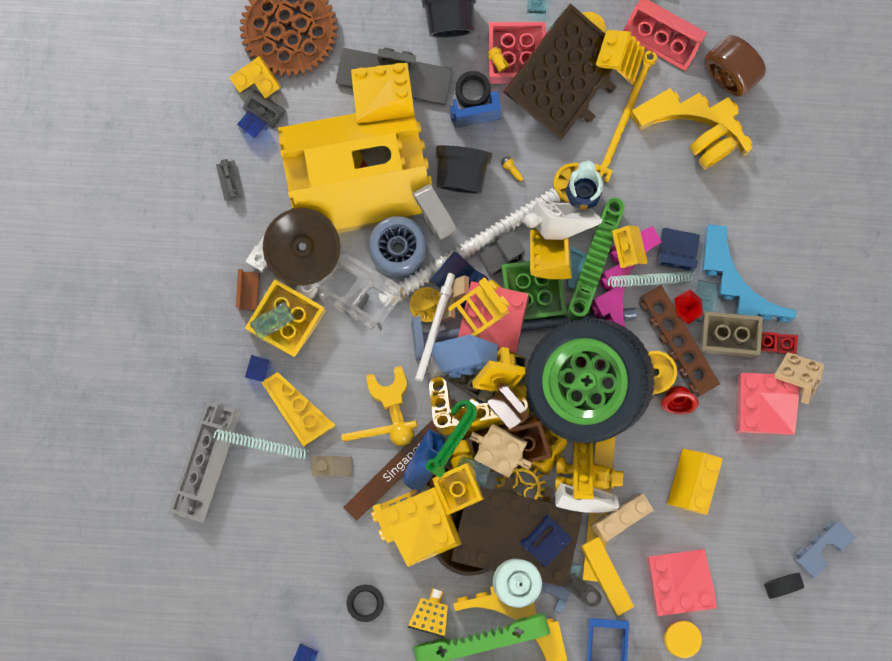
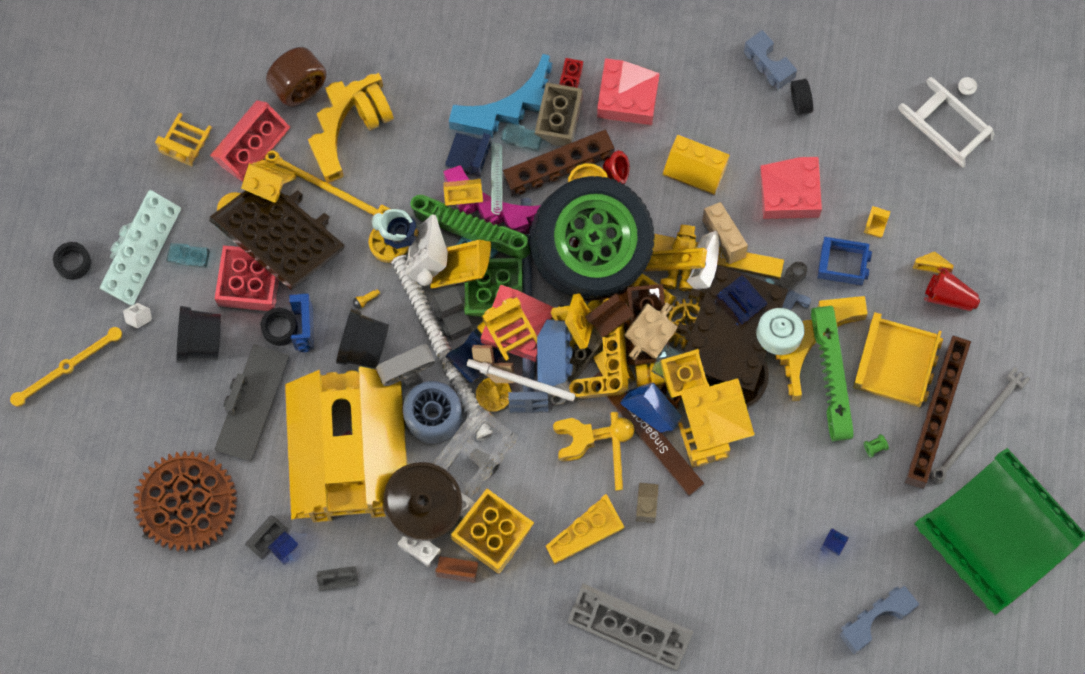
camera: 80 degrees left, 10 degrees down
light aqua piece [213,429,309,460] -> none
yellow plate [229,56,282,98] -> none
clear blue panel [245,355,272,382] -> none
clear light blue slope [250,302,295,339] -> none
black tyre [346,584,384,622] -> none
yellow slope [351,63,414,124] -> none
yellow torso [408,589,448,638] -> none
green piece [425,400,477,478] -> none
yellow pin [488,47,509,72] -> none
yellow tile [580,537,634,616] -> none
yellow head [664,620,702,658] -> none
red panel [674,289,703,324] -> none
tan bracket [775,352,824,404] -> none

